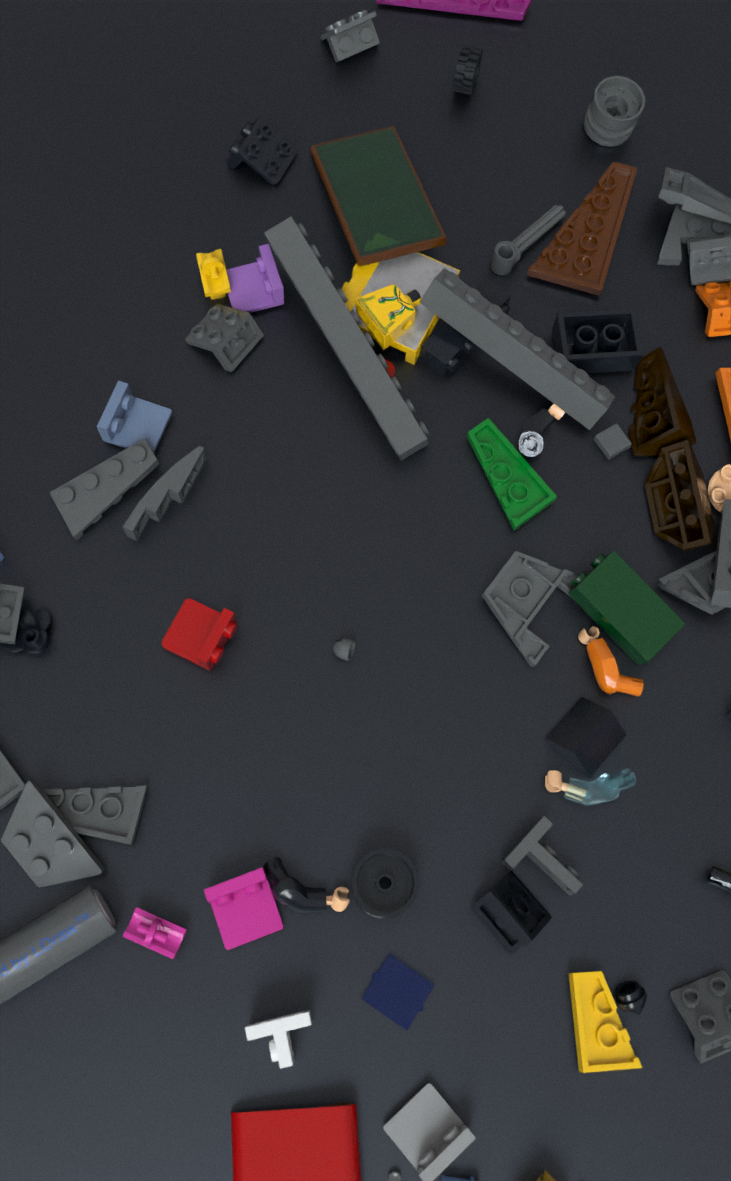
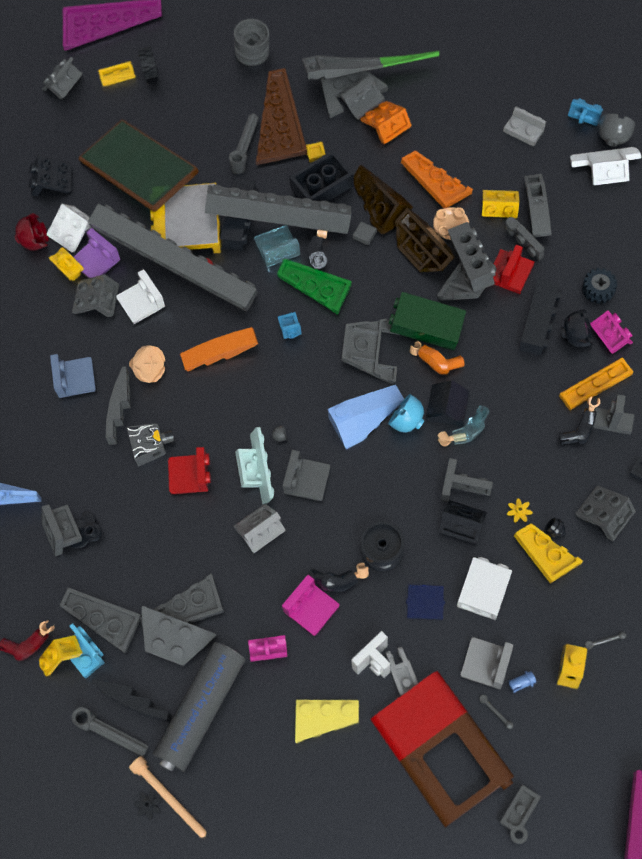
camera: 20 degrees left, 5 degrees down
dark grey wing [49,438,160,540] -> none
yellow torso [355,284,422,350] -> none
none -> dark red cylinder [15,213,49,251]
none -> white bracket [47,204,93,252]
none -> yellow tile [98,61,135,87]
none -> white bracket [116,269,165,324]
none -> dark grey torso [127,423,175,466]
none -> light nougat tile [129,345,165,383]
none -> orange slope [180,327,258,372]
none -> light grey bracket [233,504,286,553]
none -> light aqua bracket [235,427,274,505]
none -> clear light blue bracket [254,225,300,267]
none -> dark azure bracket [278,312,302,339]
none -> dark grey bracket [283,450,331,501]
none -> light yellow wing [295,700,359,743]
none -> yellow tile [306,142,325,163]
none -> light blue wedge [328,384,404,449]
none -> light grey hinge [385,647,418,696]
none -> medium azure cylinder [388,394,424,433]
none -> white panel [457,557,512,620]
none -> yellow plant [507,498,533,523]

